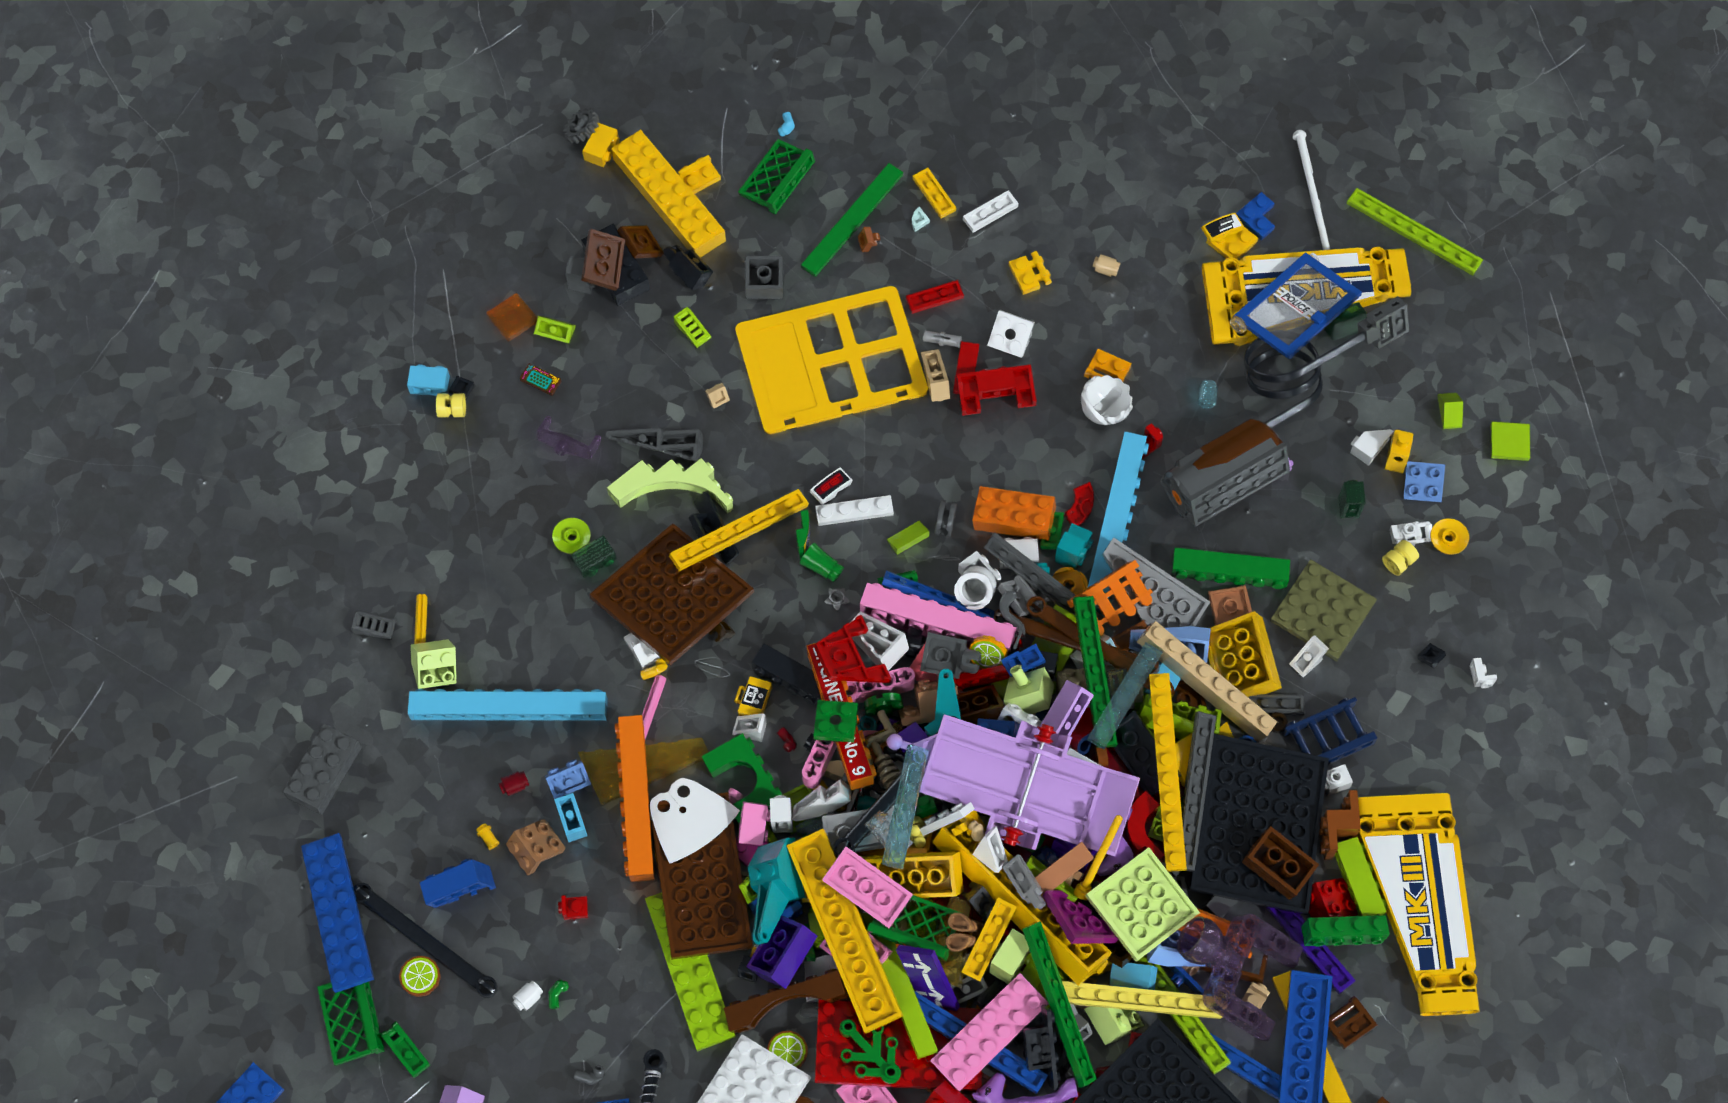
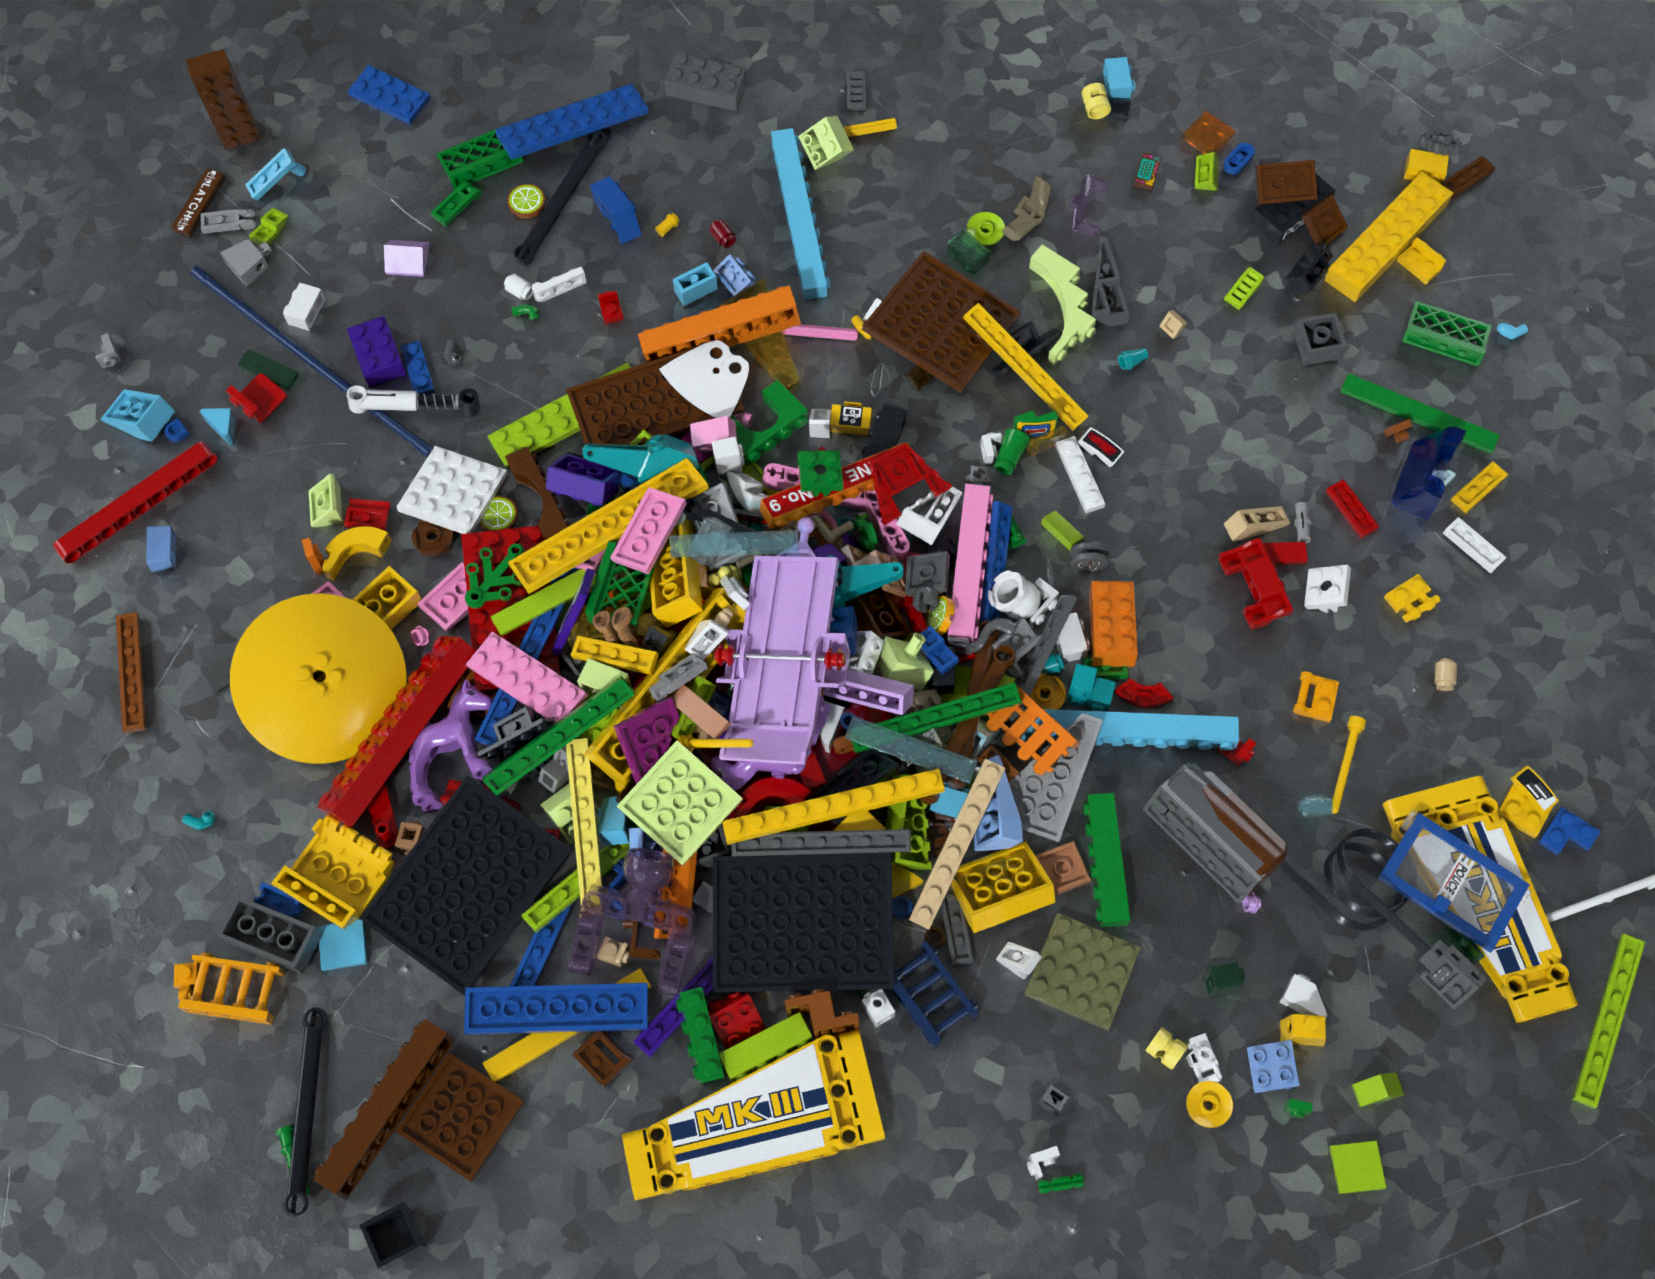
camera: 80 degrees right, 0 degrees up
medium nougat bracket [506,819,565,875] -> none
yellow door [735,286,928,434] -> none
white piece [1081,375,1133,425] -> none
reddish brown brick [1241,826,1319,900] -> none
none -> white plate [532,267,587,303]
none -> white bracket [980,432,1002,466]
none -> dark tan plate [1002,175,1052,241]
none -> clear yellow tile [1027,426,1067,457]
none -> green axle [1038,1174,1084,1193]
none -> teal cone [1118,348,1148,370]
none -> blue plate [1223,143,1255,175]
none -> green plate [1284,1099,1313,1118]
none -> yellow piece [1330,716,1366,814]
none -> clear blue windscreen [1392,426,1466,520]
none -> reddish brown tile [1440,156,1495,200]

